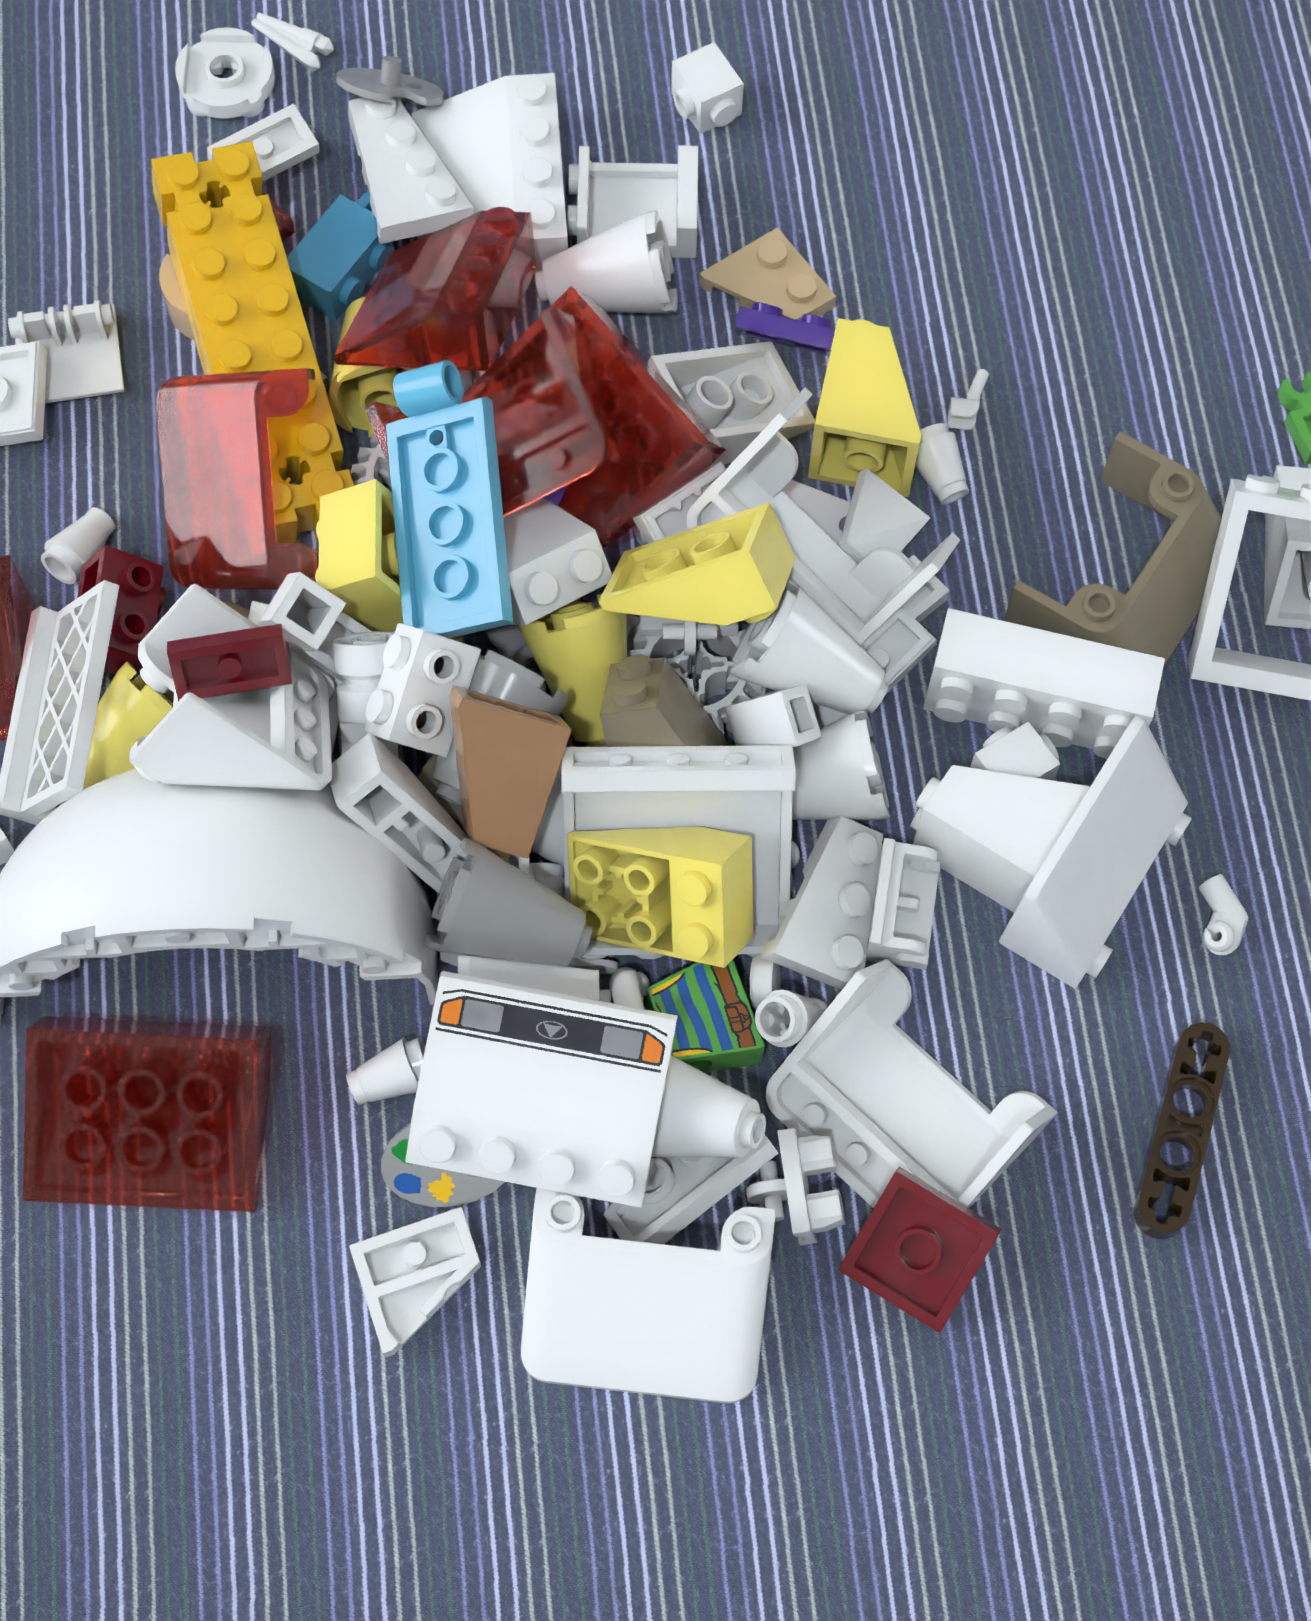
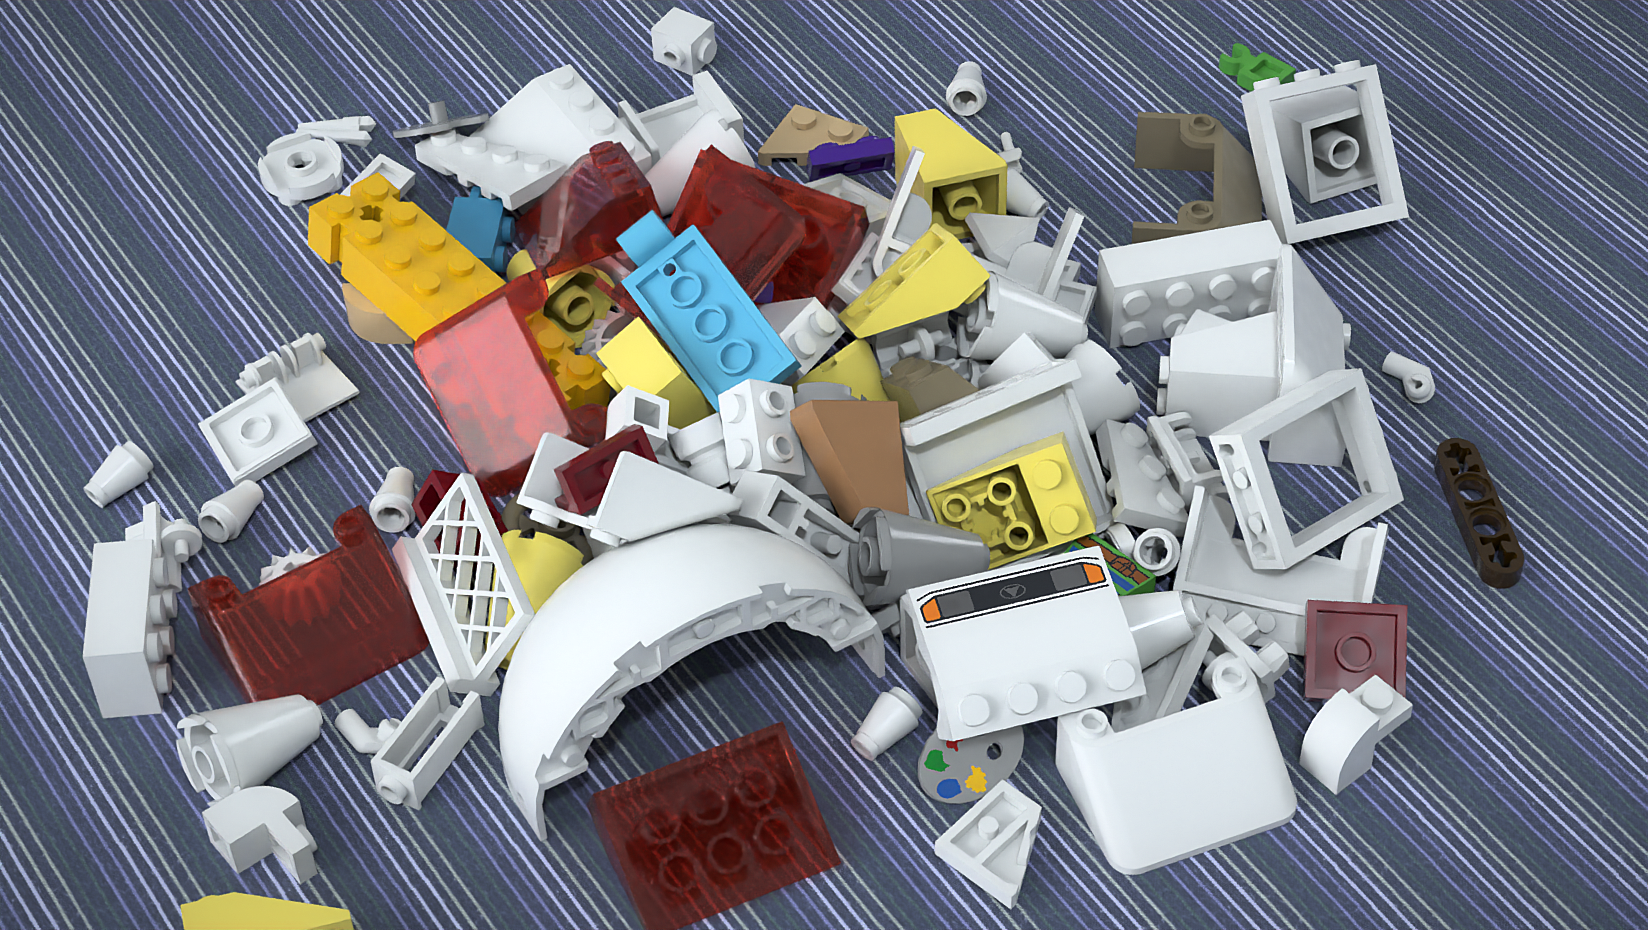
camera: 25 degrees left, 20 degrees down
none -> white cone [946,61,987,116]
none -> white window [1209,368,1404,569]
none -> white brick [1299,675,1413,795]

